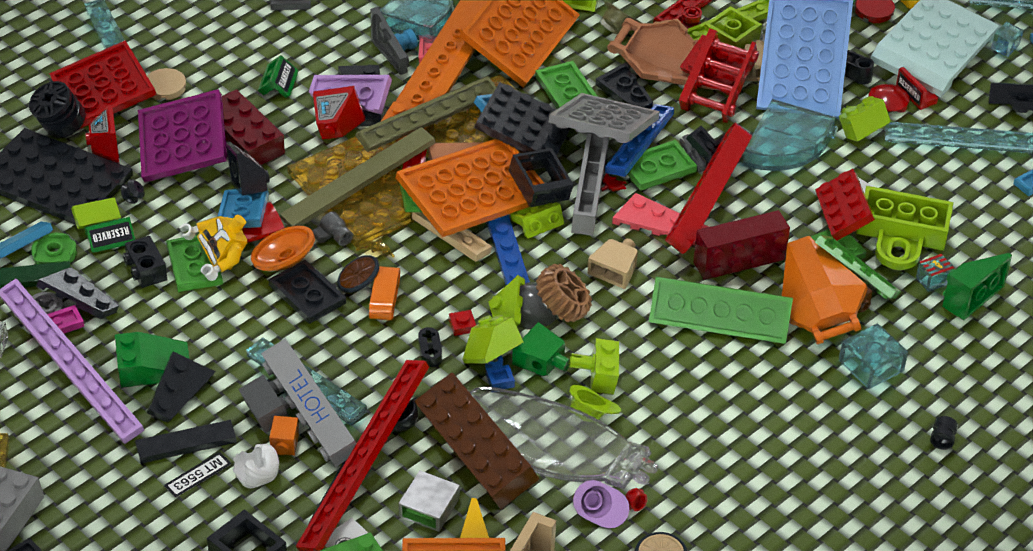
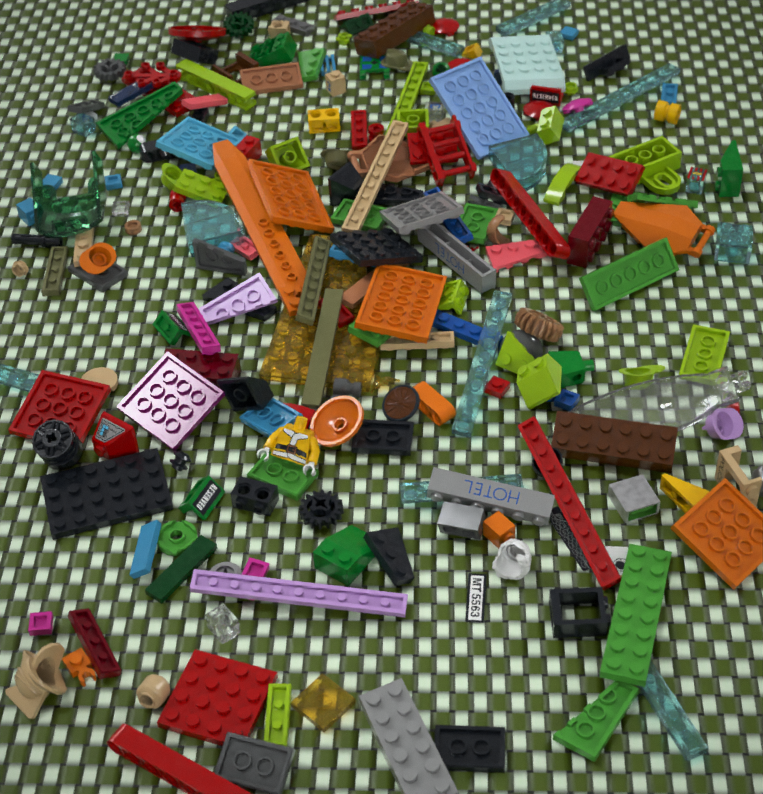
camera: 40 degrees left, 0 degrees up
wing [36,267,119,319] -> none
lime tile [71,197,121,229] -> none
black tile [135,420,237,463] -> none
red slope [313,86,365,140] -> none
black beam [418,327,442,367] -> none
black window [509,148,574,207] -> none
lime brick [569,338,619,395] -> none
tan torso [587,239,638,289] -> none
none -> dark pink plate [176,302,221,355]
none -> black gear [299,490,344,530]
none -> black slope [328,162,364,206]
none -> tan plate [341,120,409,232]
none -> clear light blue plate [452,290,512,438]
none -> medium nougat helmet [487,214,511,245]
none -> tan plate [495,208,515,226]
none -> lime slope [543,163,581,206]
none -> dark pink dish [562,98,593,114]
none -> lime plate [564,82,578,96]
none -> yellow wheel [654,100,682,125]
none -> lime plate [678,324,730,387]

